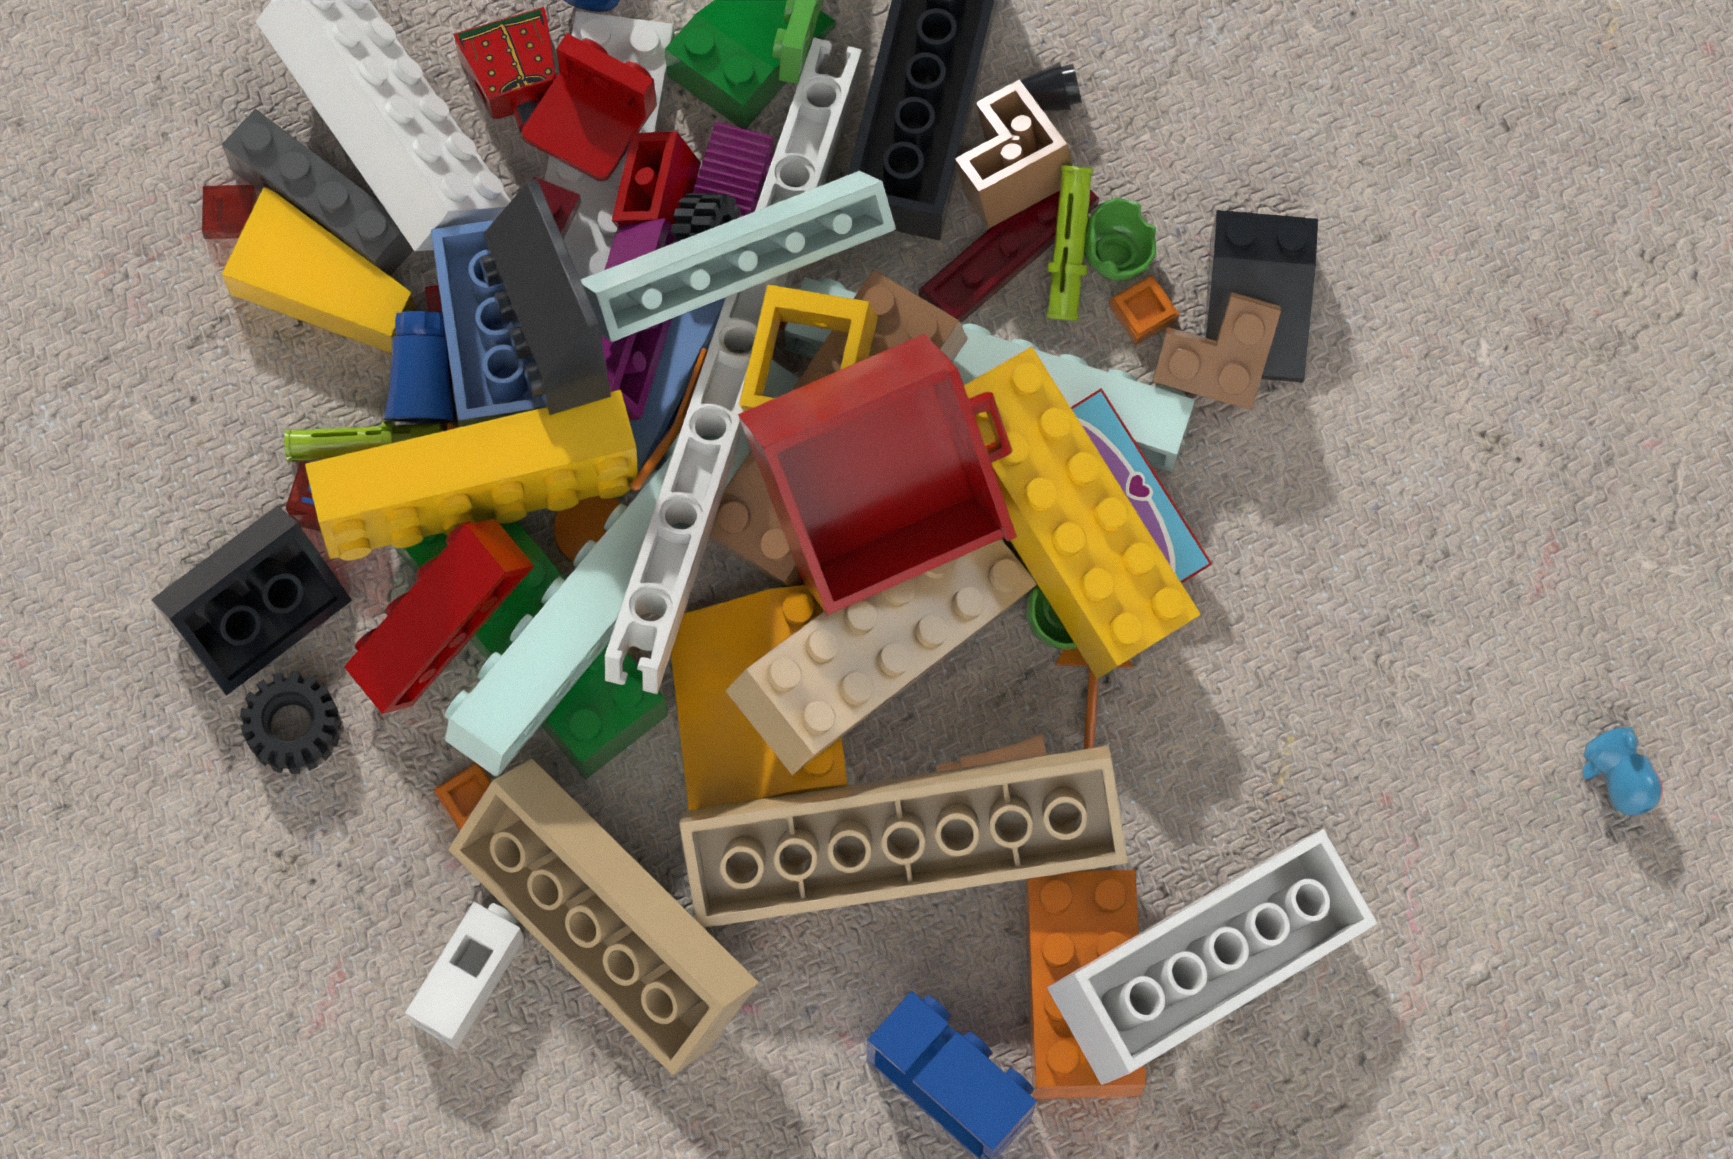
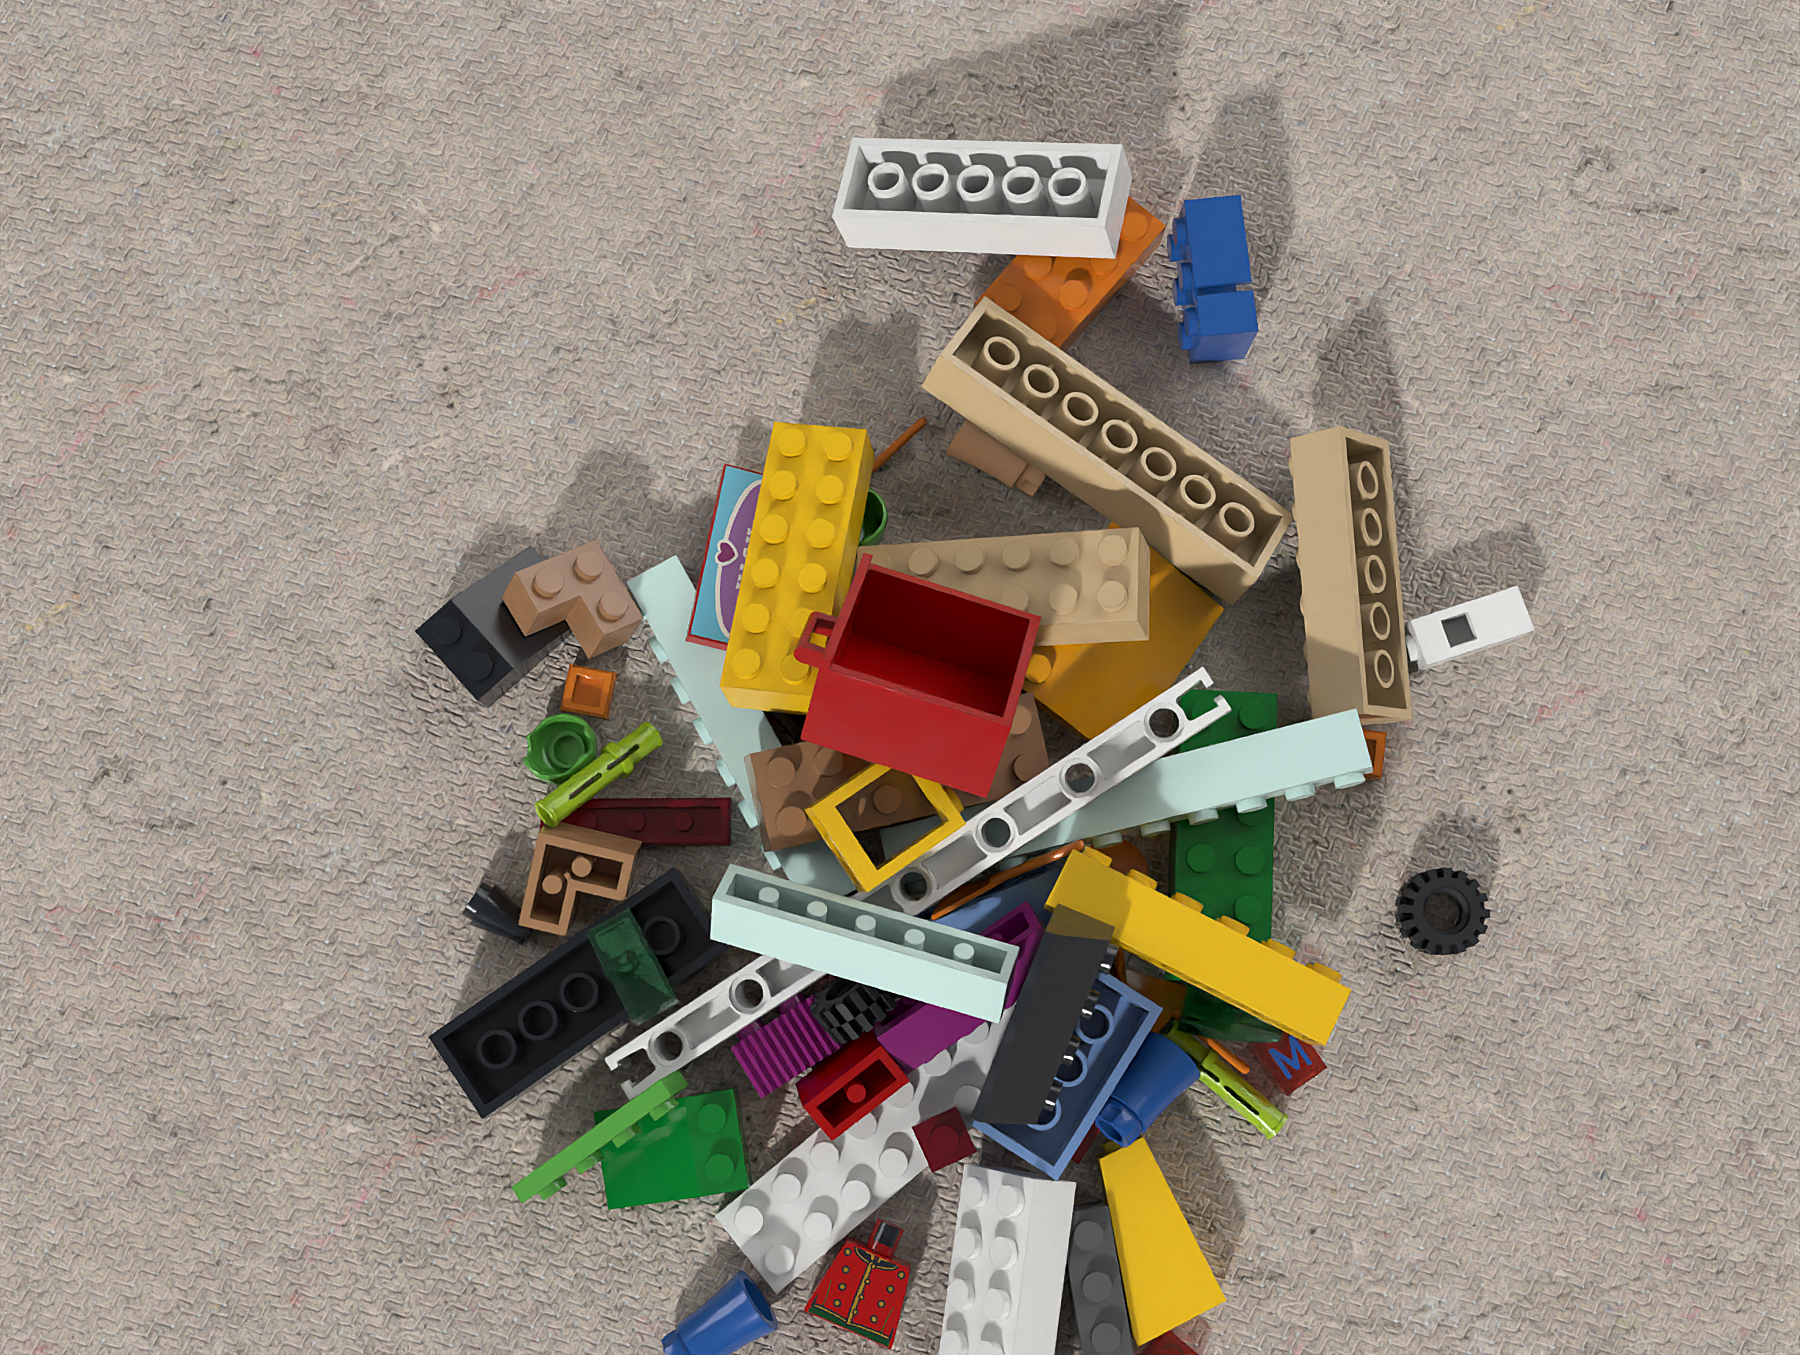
camera: 135 degrees left, 10 degrees up
black slope [151,505,352,696] -> none
red brick [344,519,534,714] -> none
red bracket [522,33,657,182] -> none
dark azure animal [1582,727,1663,816] -> none
none -> clear green slope [585,908,680,1026]

